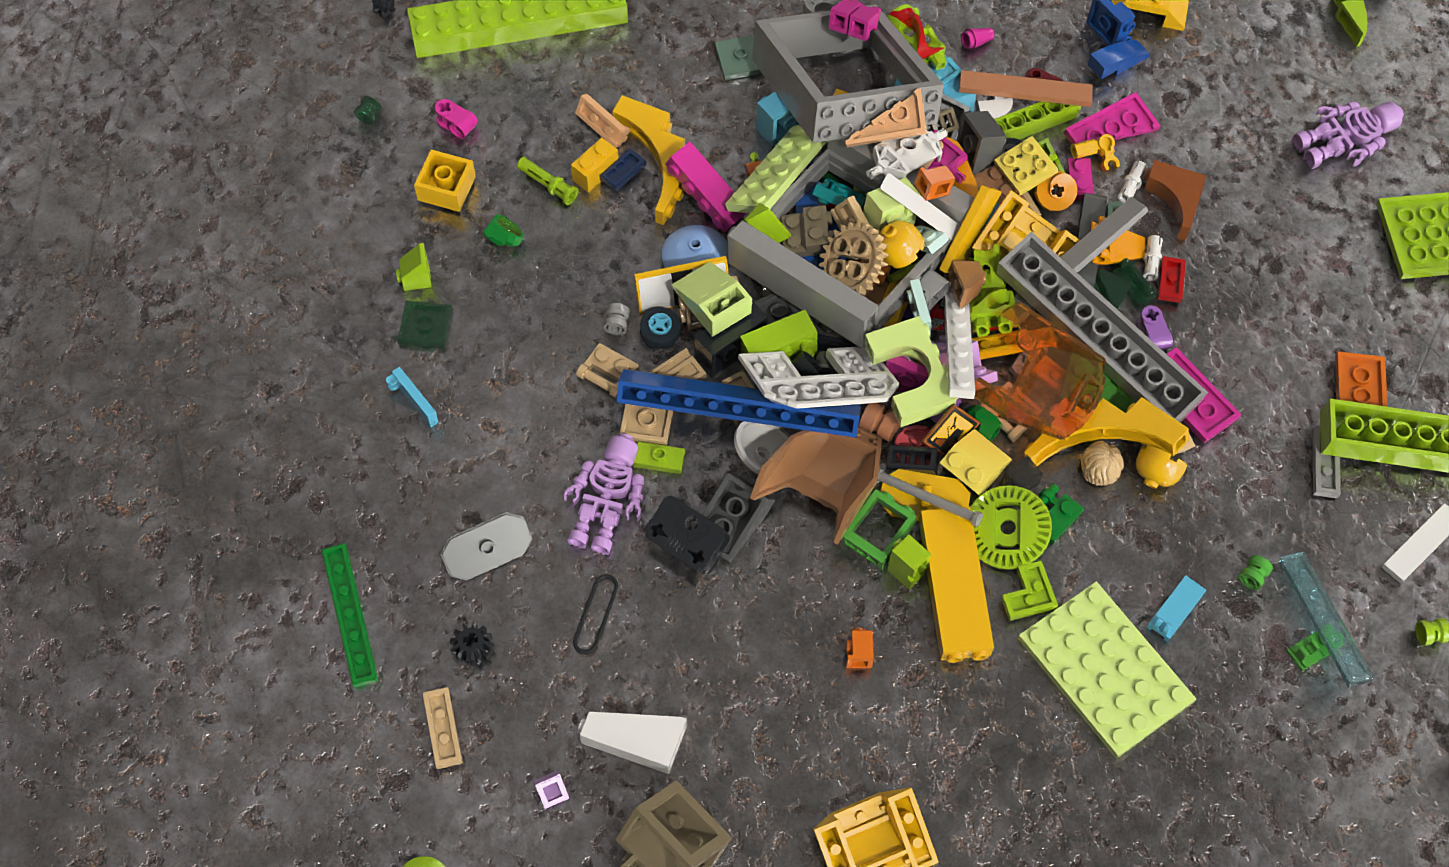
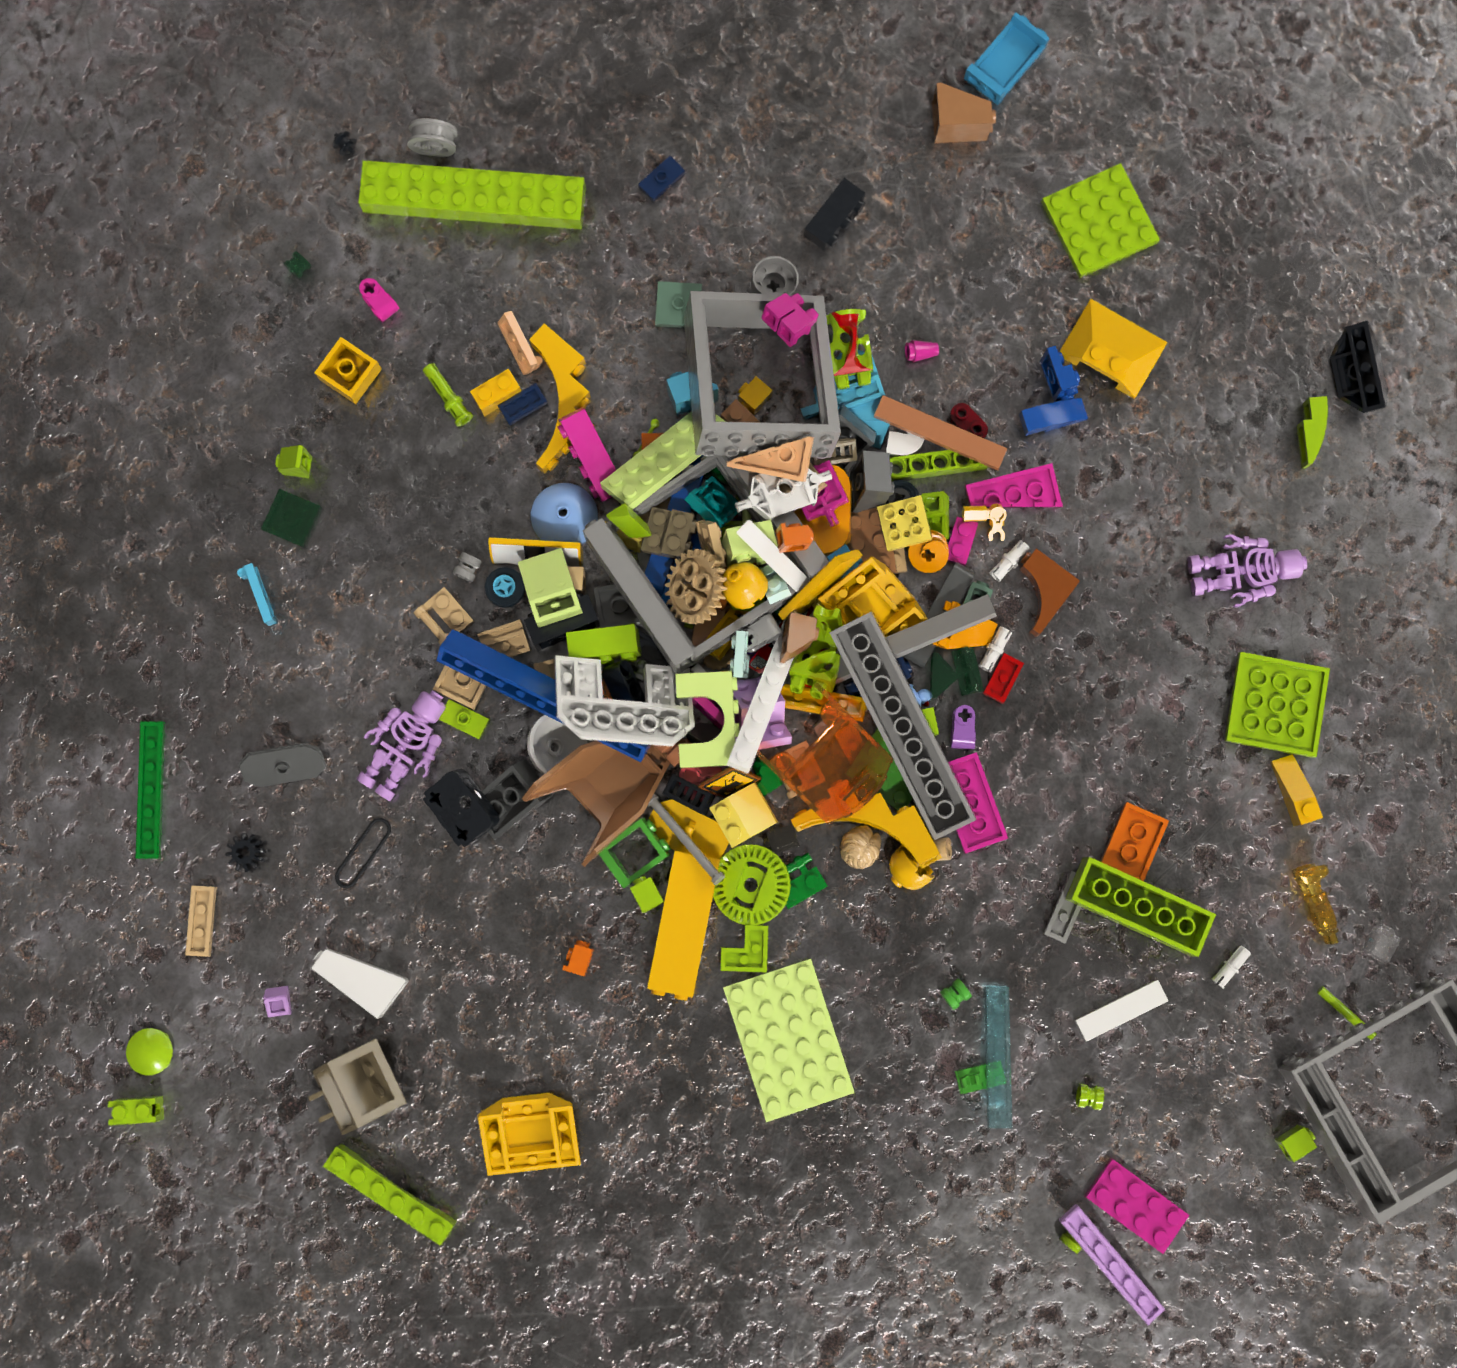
camera: 15 degrees right, 20 degrees up
green rock [482,214,524,247] -> none
medium azure hinge [1147,575,1206,642] -> none

